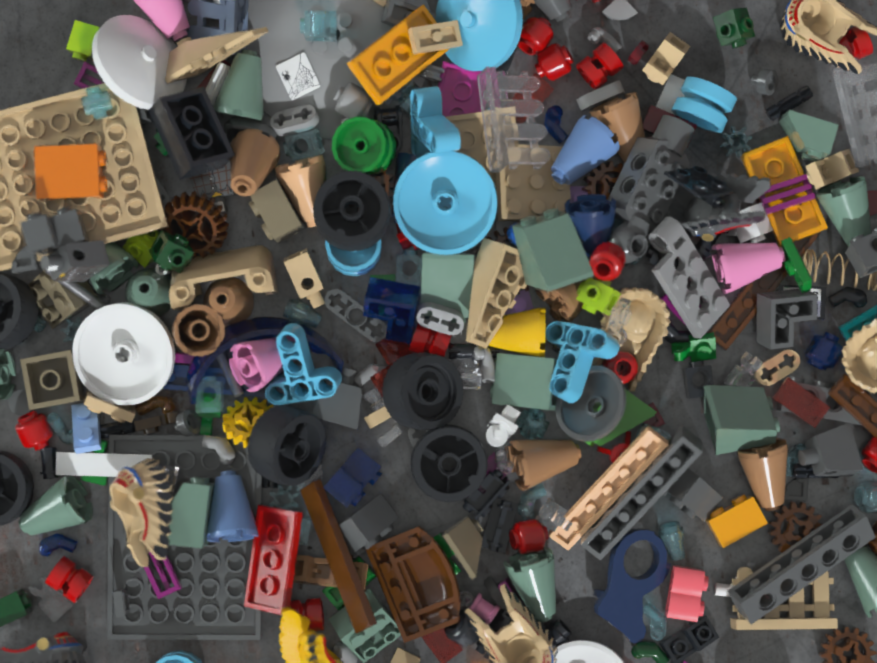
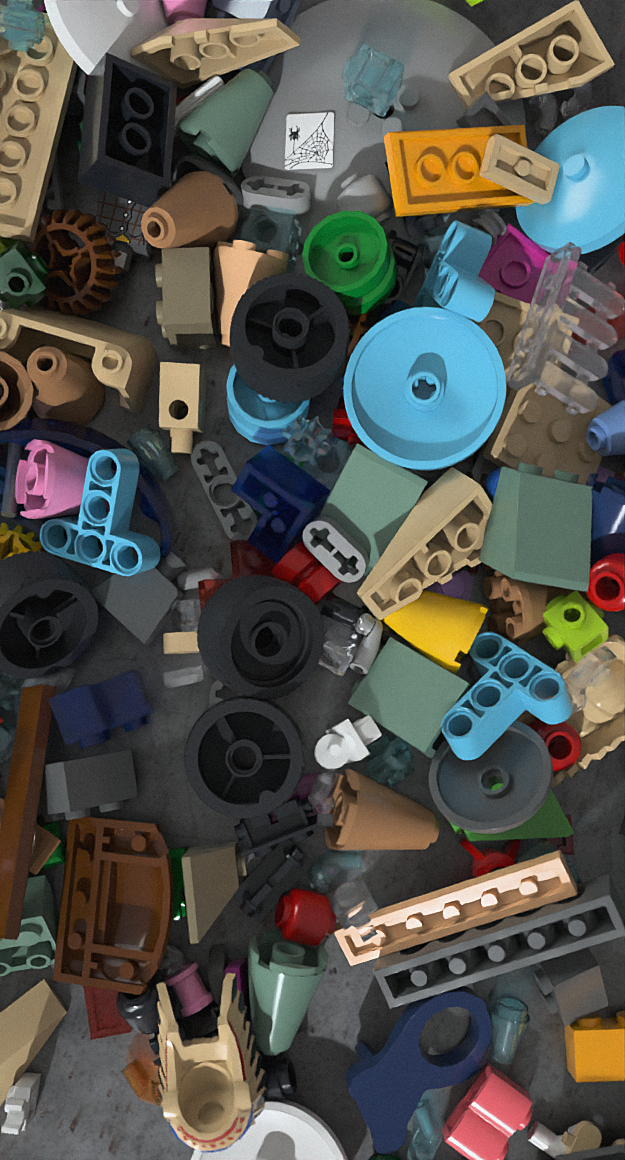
camera: 30 degrees right, 5 degrees down
none -> clear light blue gear [282,415,331,466]

